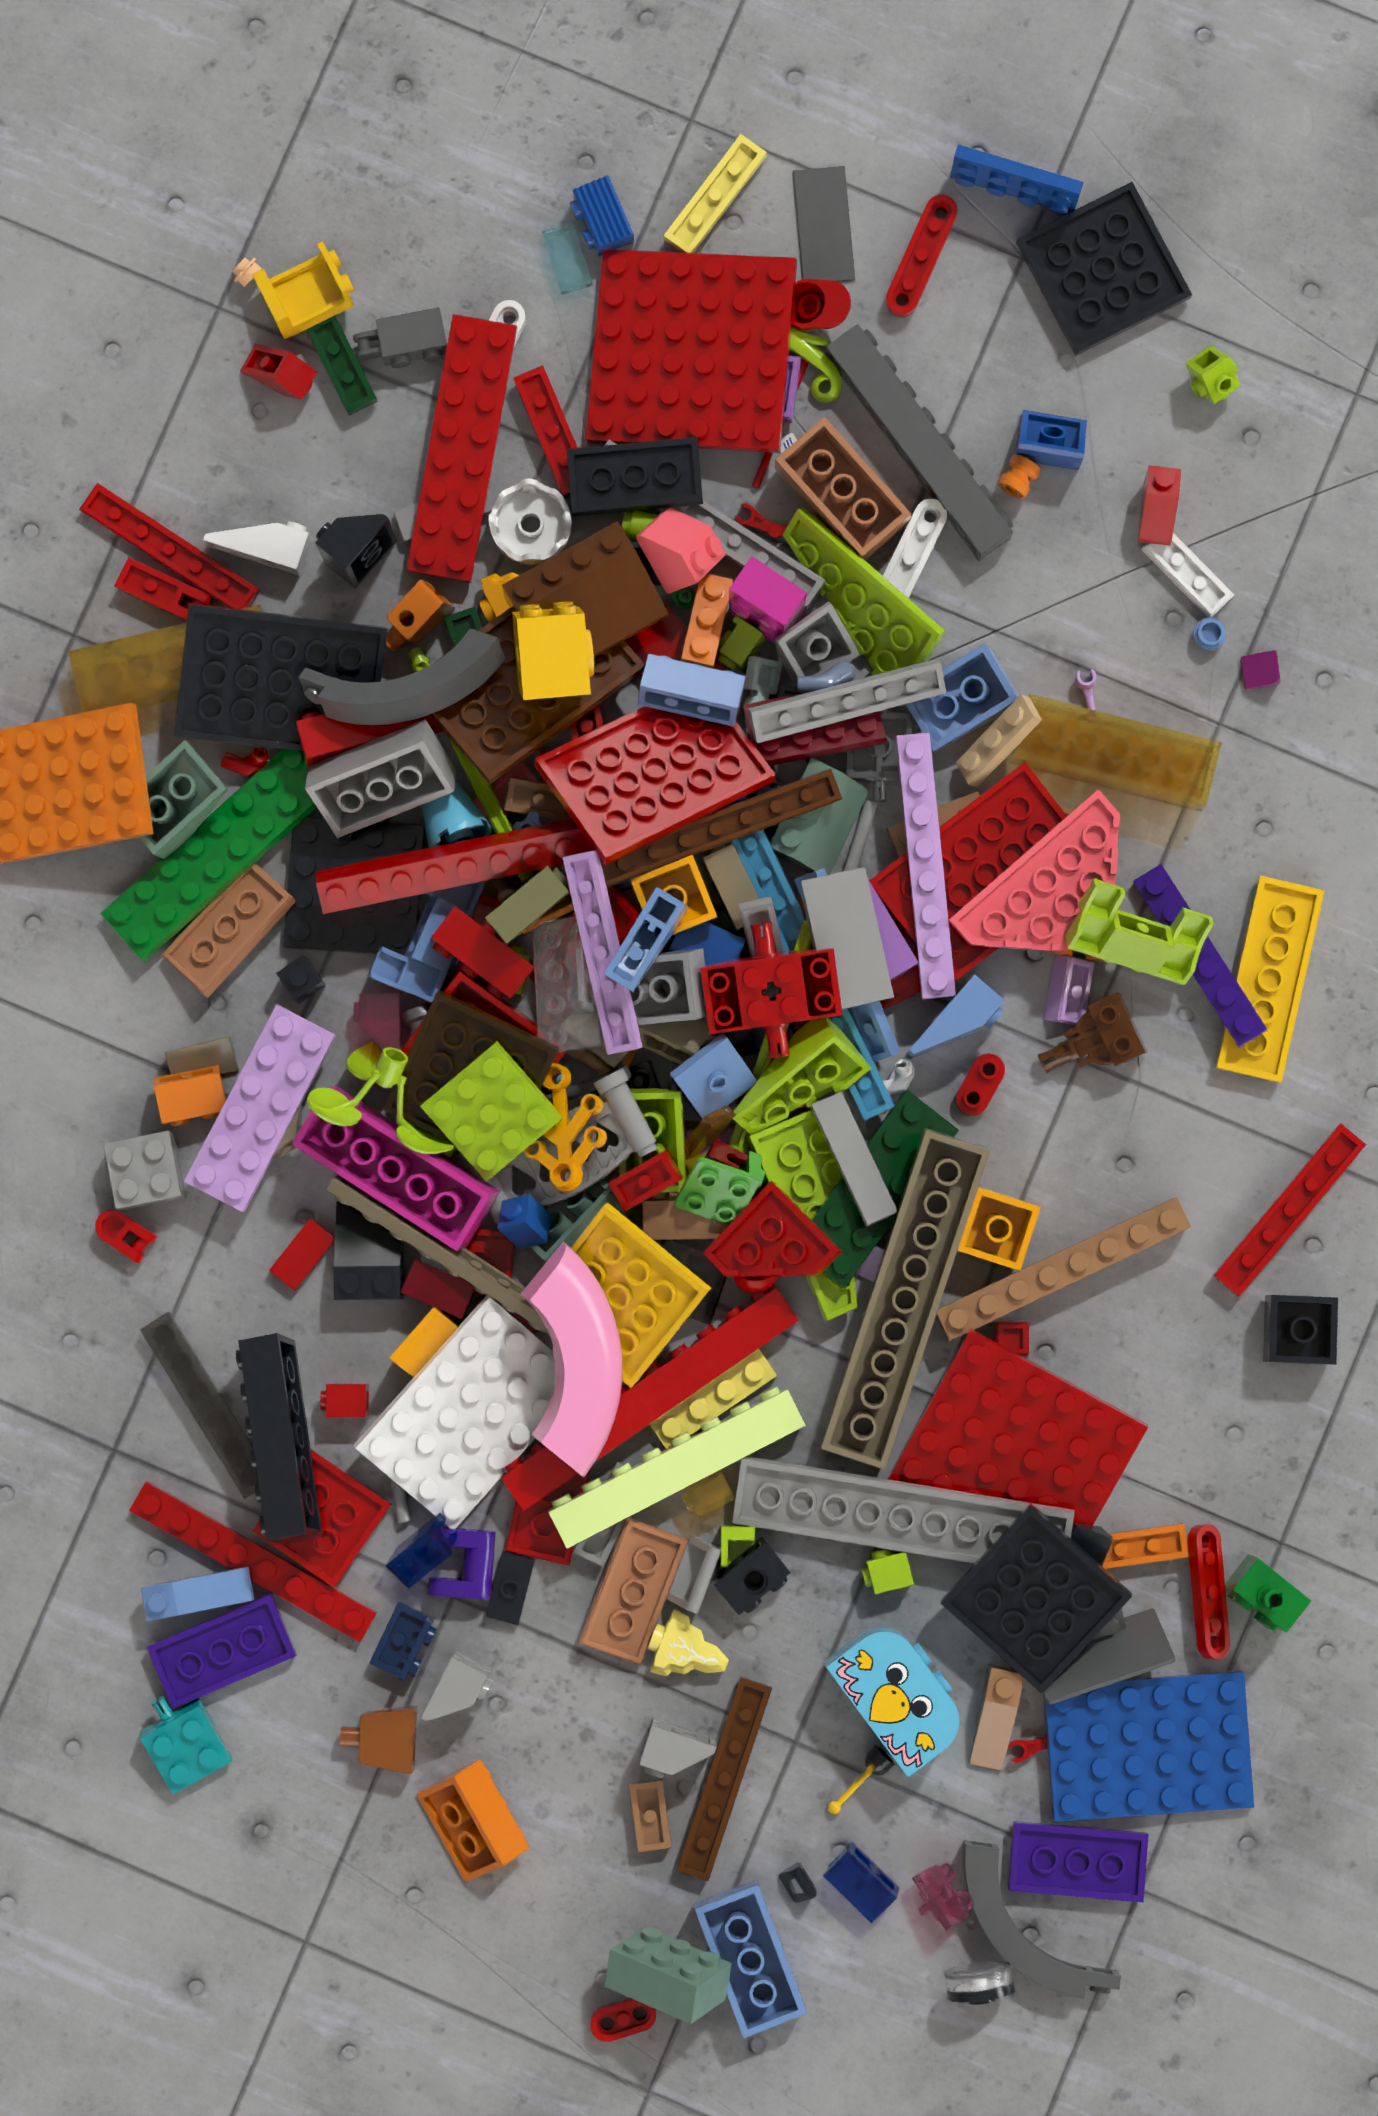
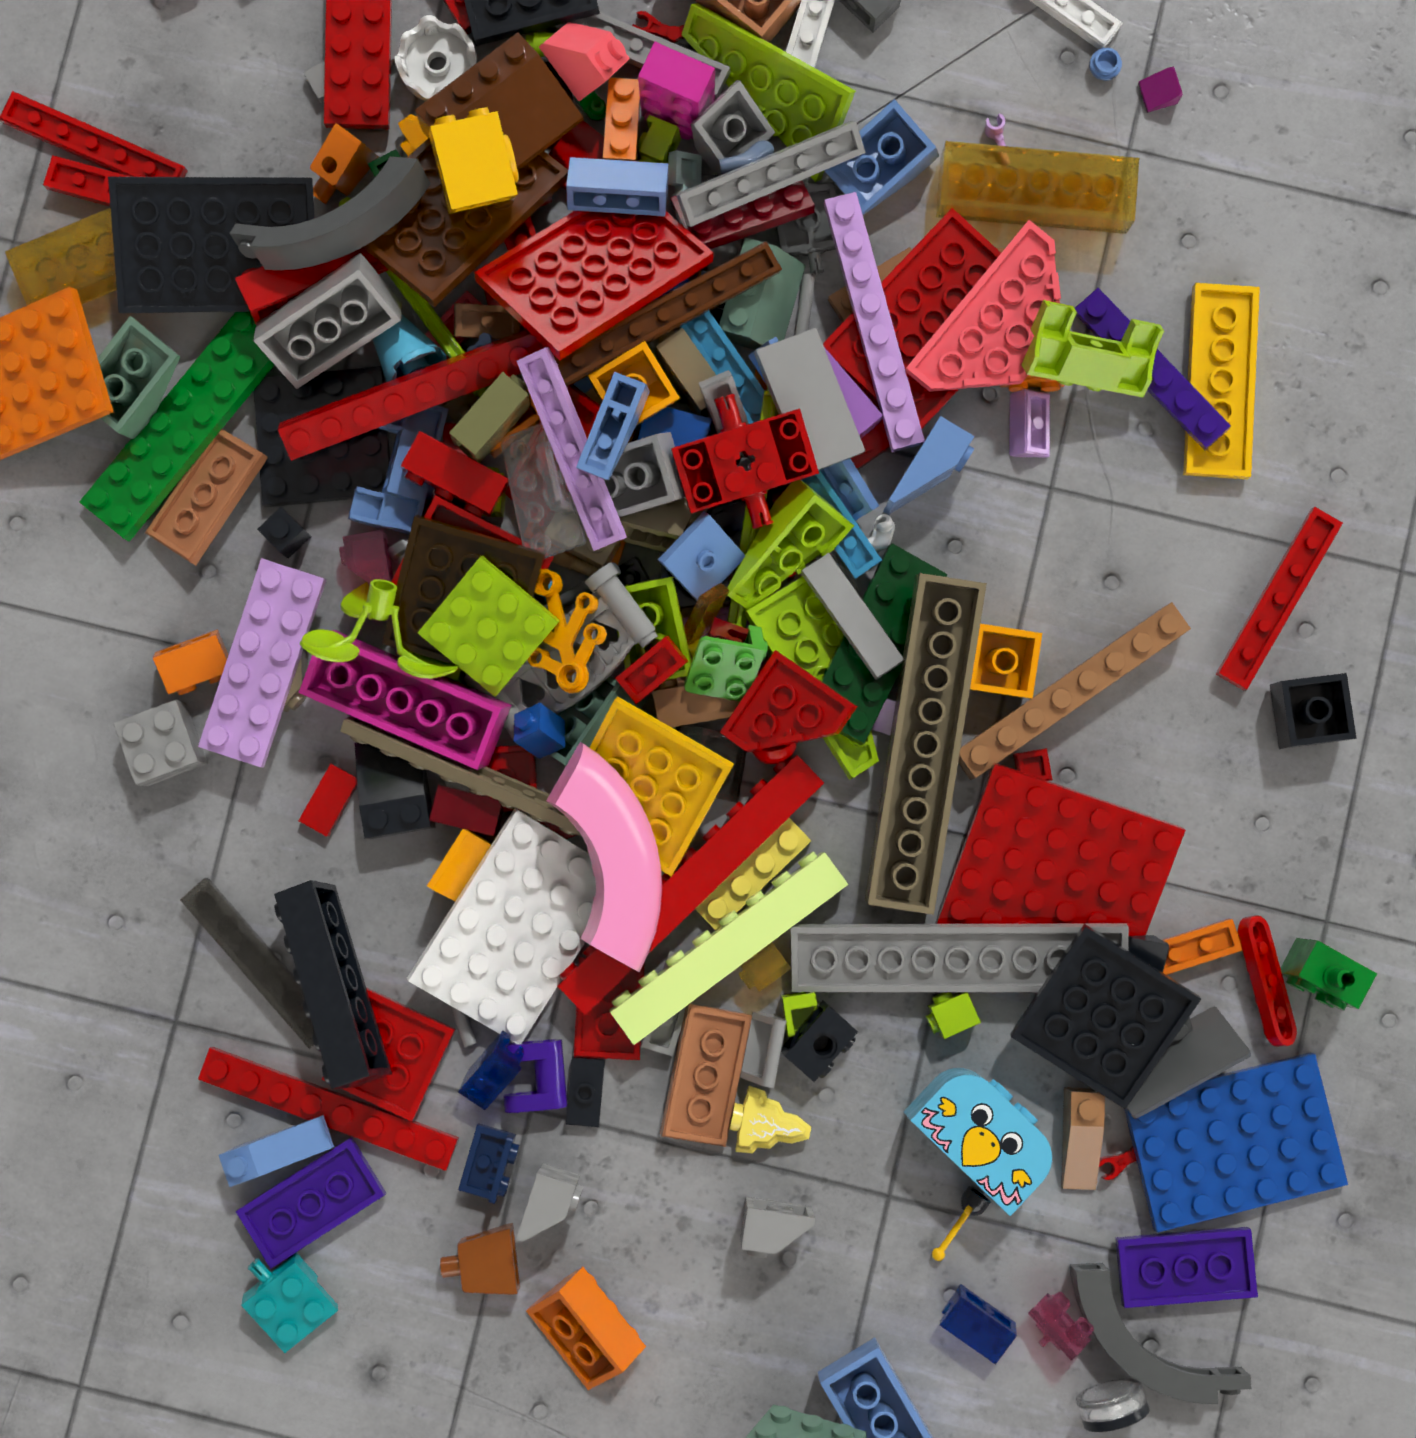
camera: 15 degrees left, 0 degrees up
red plate [95,1210,158,1264] -> none
dark tan slope [165,1037,239,1075] -> none
white slope [203,521,312,576] -> none
red arm [220,747,270,777] -> none
black slope [315,514,398,589] -> none
red brick [320,1384,369,1418] -> none
medium nougat plate [629,1779,671,1852] -> none
reddish brown plate [677,1676,772,1881] -> none
black slope [779,1862,817,1903] -> none
red plate [955,1053,1005,1116] -> none
tan plate [956,694,1042,788] -> none
reddish brown brick [1038,992,1148,1074] -> none

